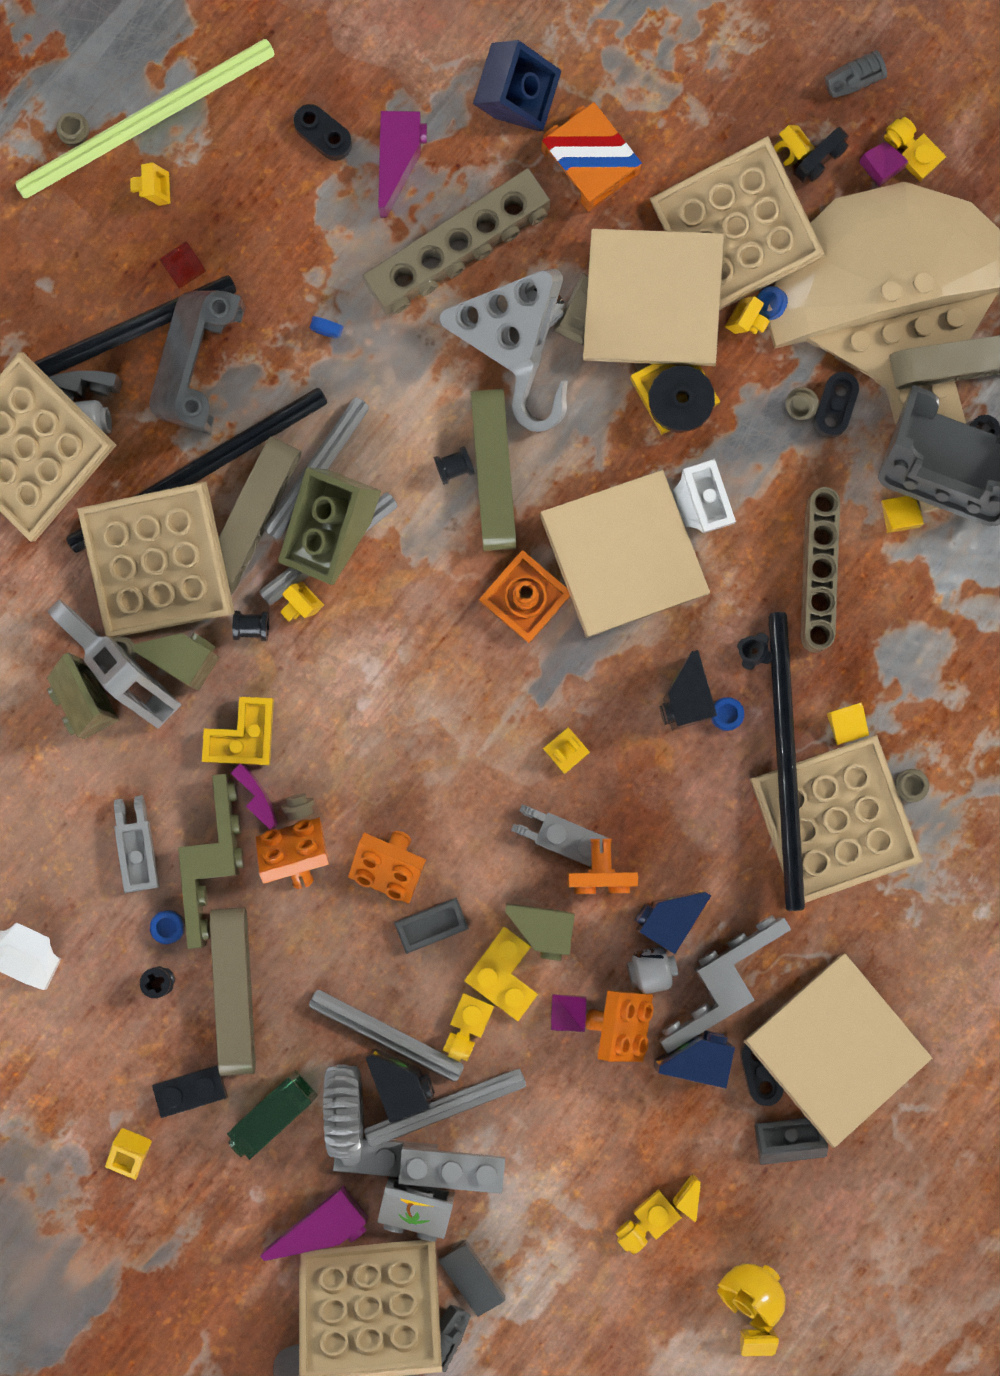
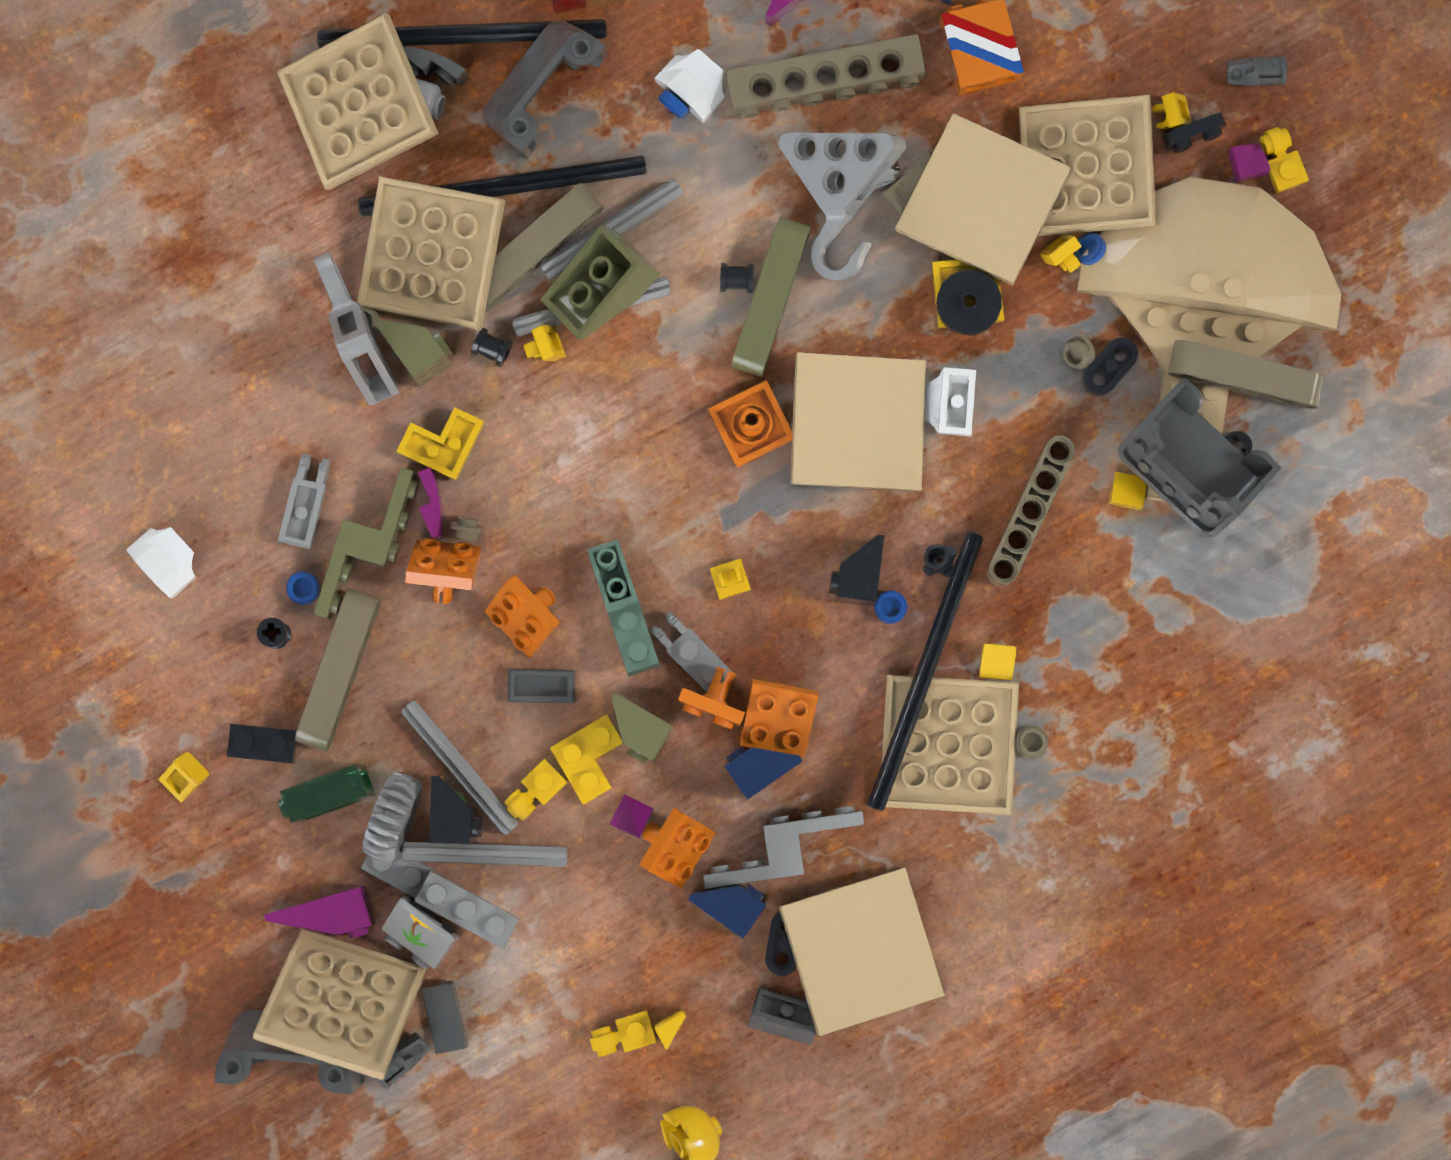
camera: 25 degrees right, 0 degrees up
olive slope [47,653,120,739] -> none
light grey head [627,947,678,994] -> none
none -> sand green slope [587,539,660,676]
none -> white slope [655,49,725,123]
none -> orange plate [740,679,819,757]

